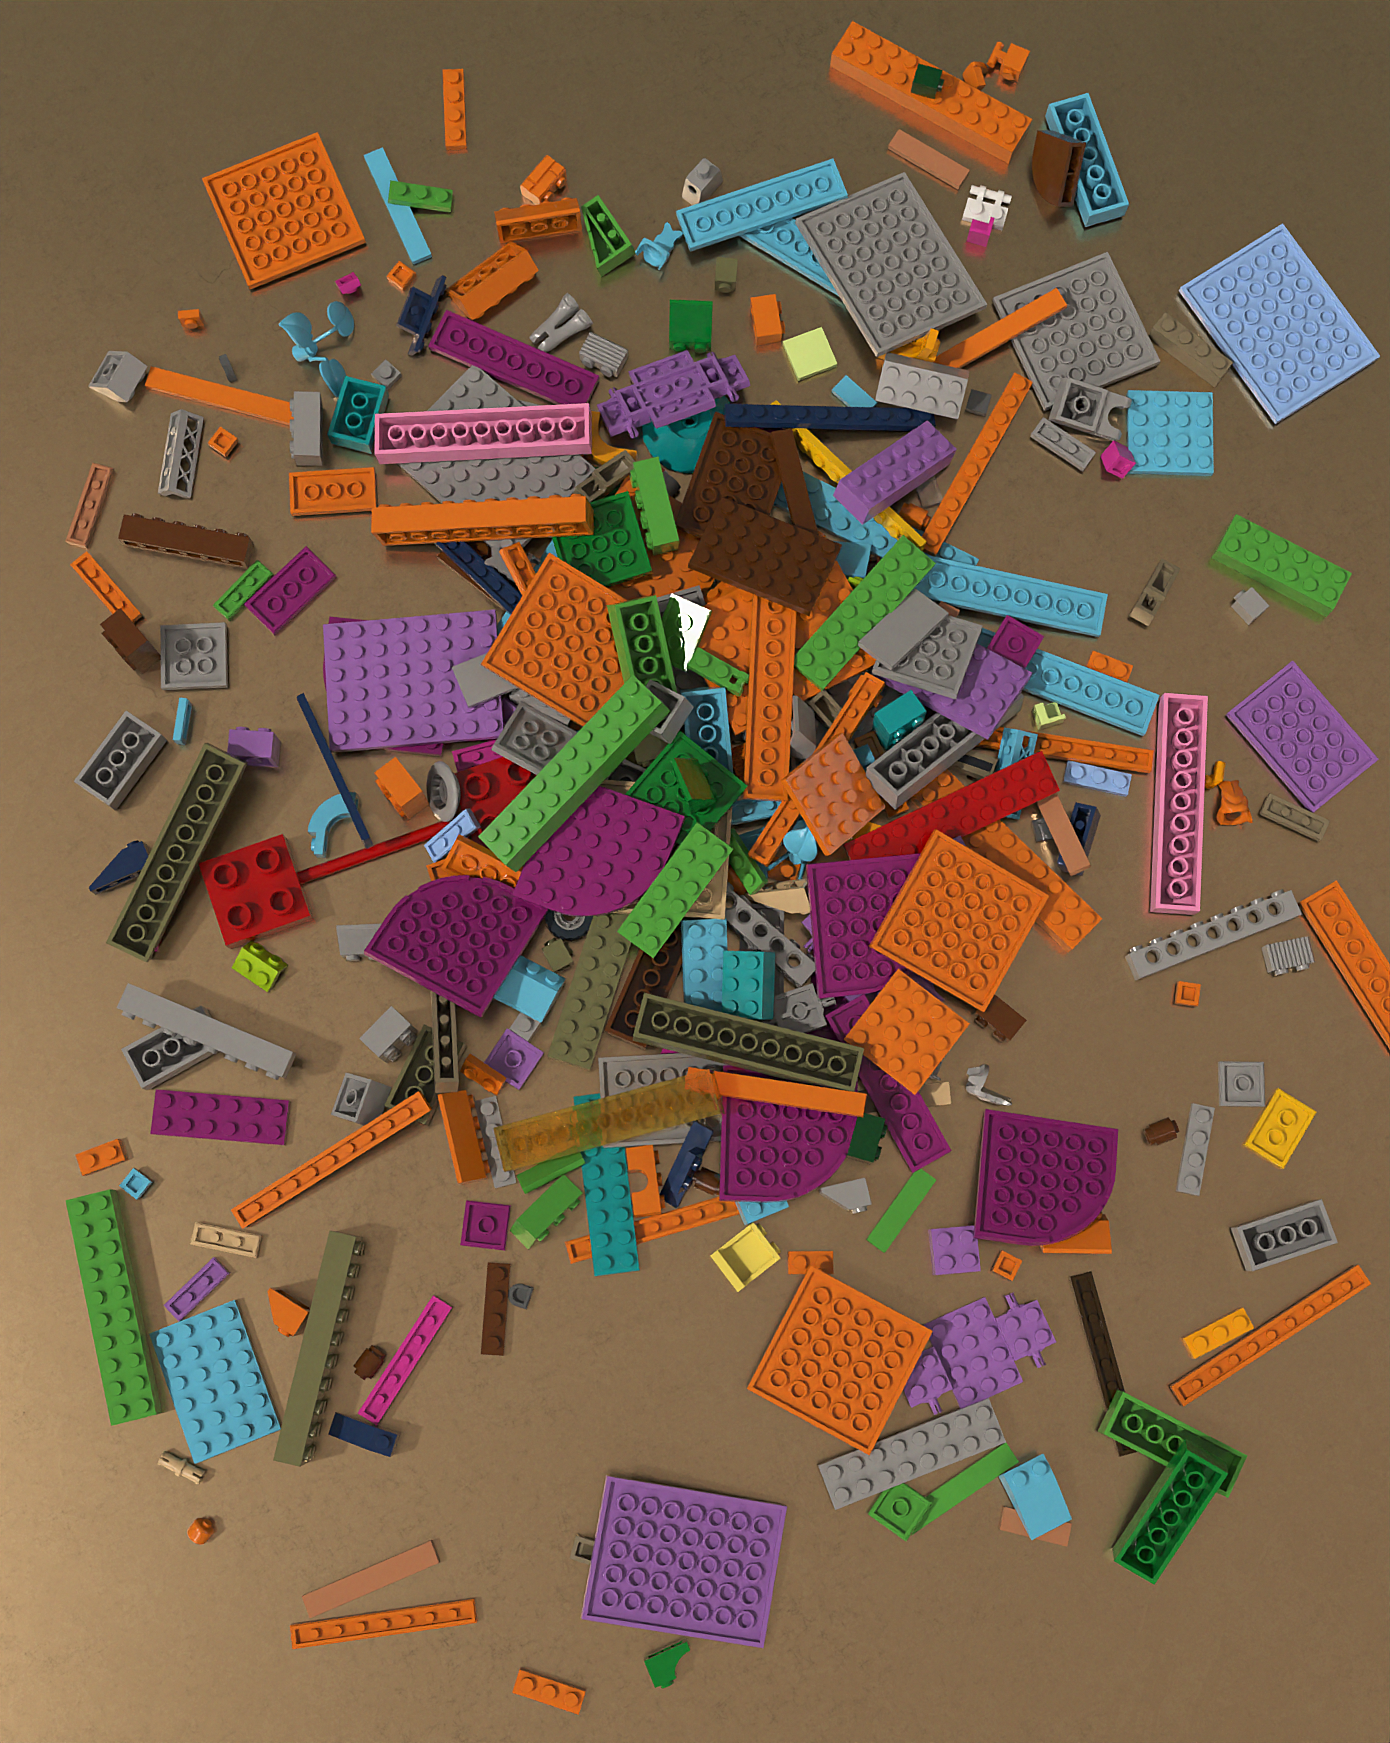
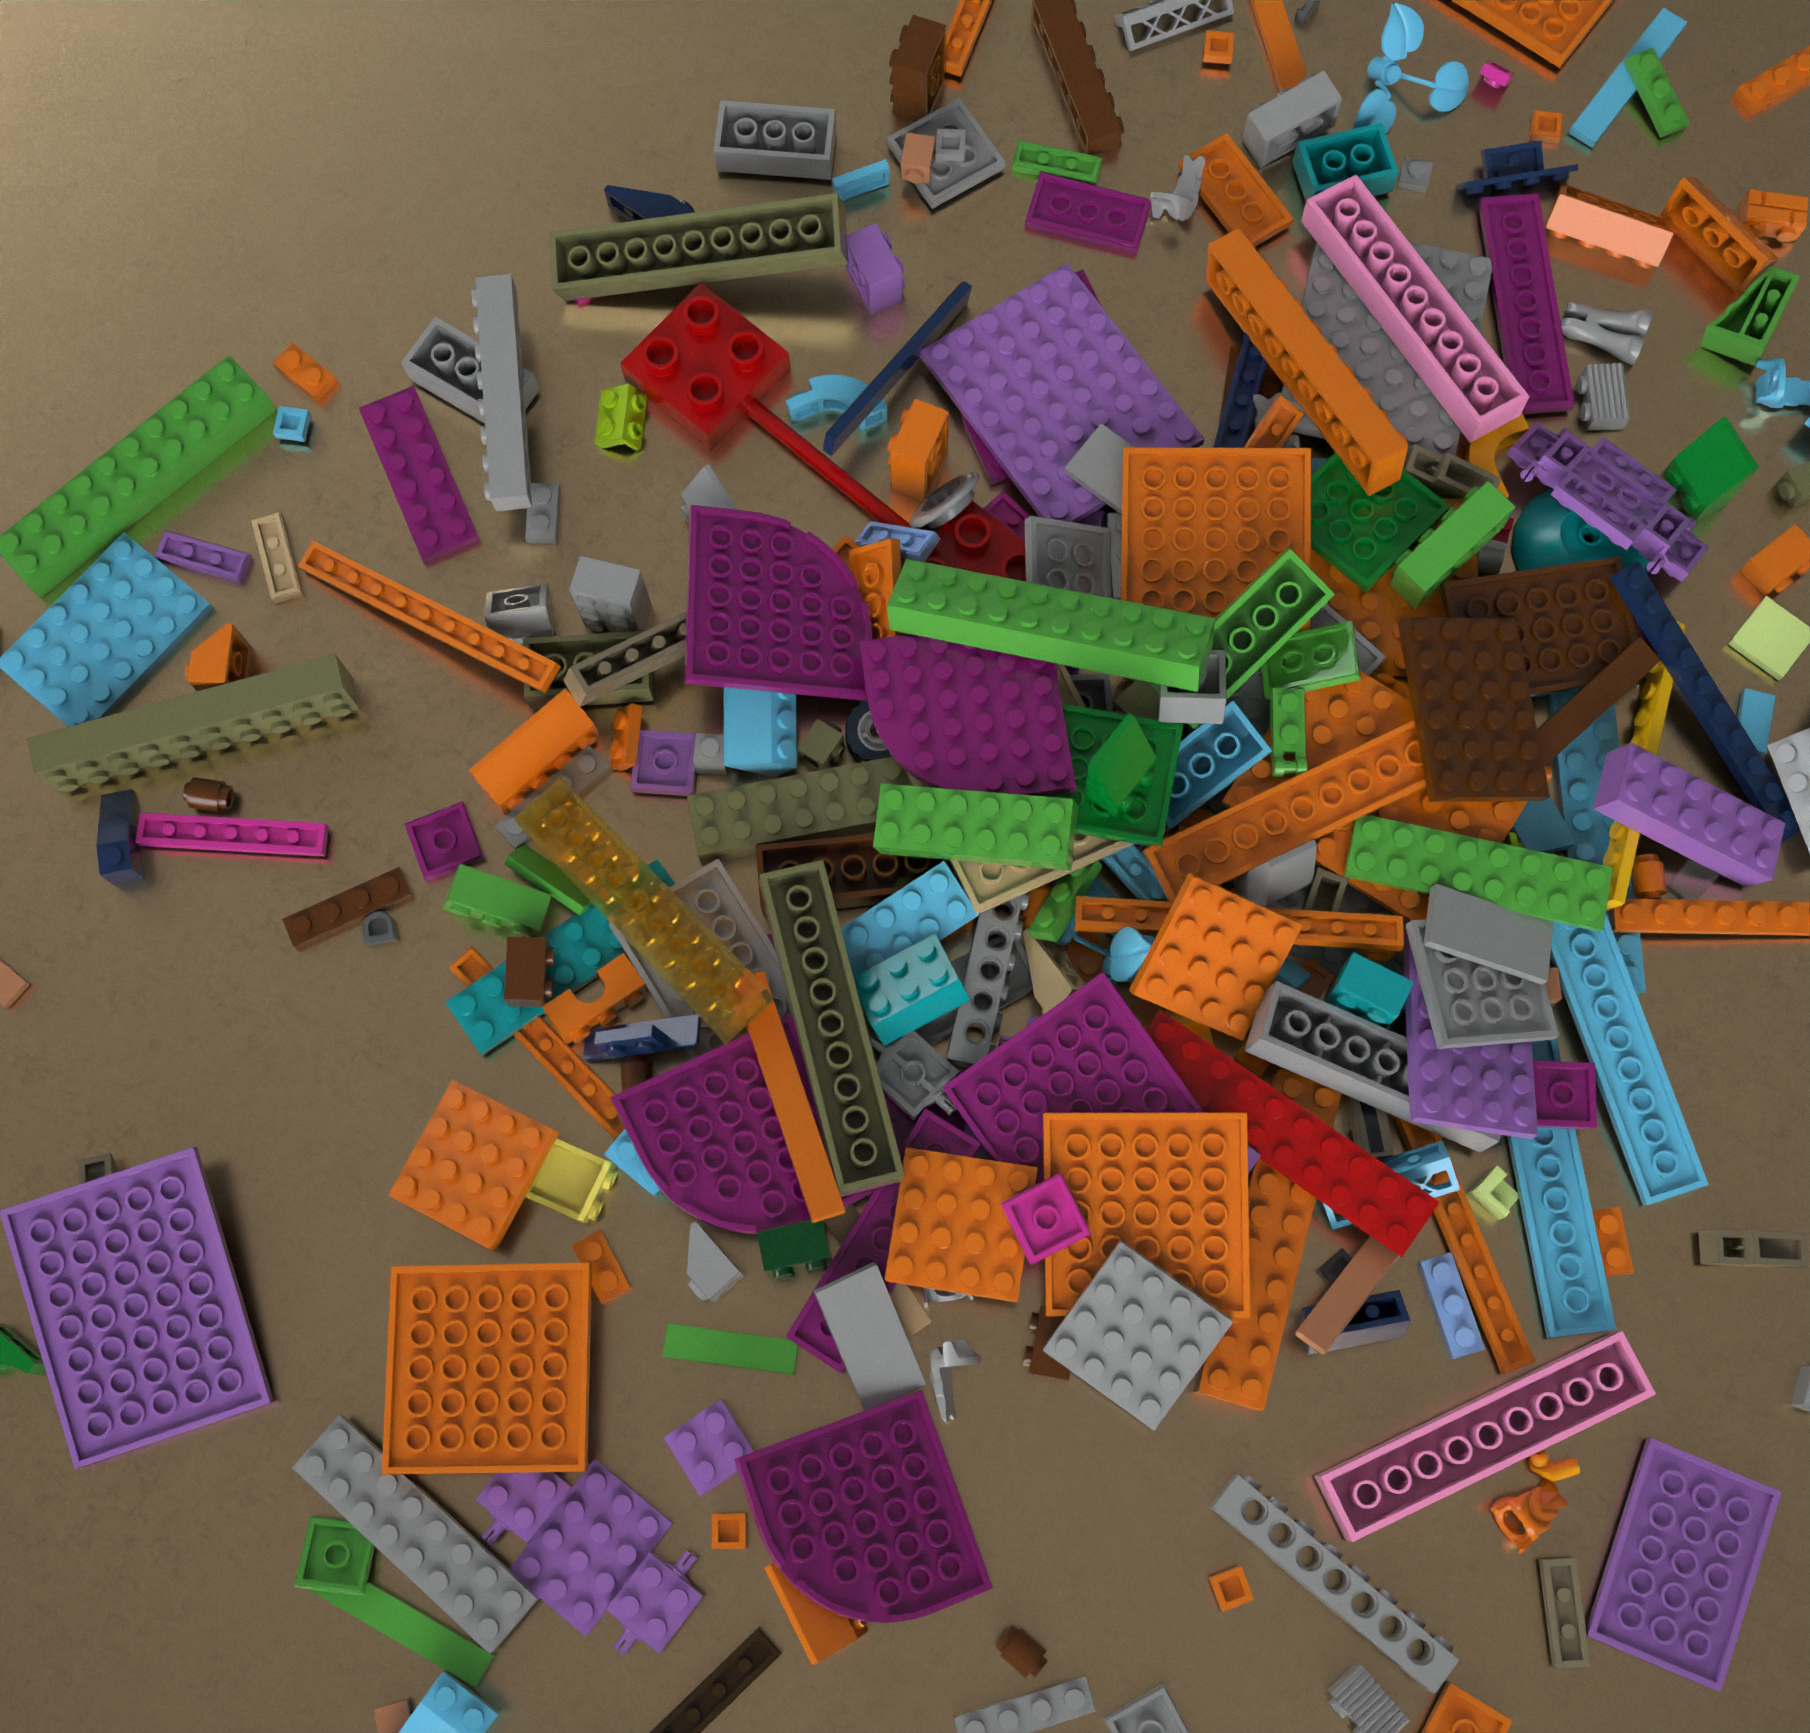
camera: 65 degrees right, 5 degrees down
none -> orange plate [388,1079,559,1252]
none -> reddish brown brick [504,937,555,1007]
none -> light grey plate [525,483,561,544]
none -> light grey tile [814,1262,926,1411]
none -> nougat brick [901,132,935,183]
none -> light grey plate [935,128,966,162]
none -> dark pink tile [1000,1173,1091,1265]
none -> light grey plate [1043,1239,1233,1431]
none -> light grey hair [1149,155,1205,221]

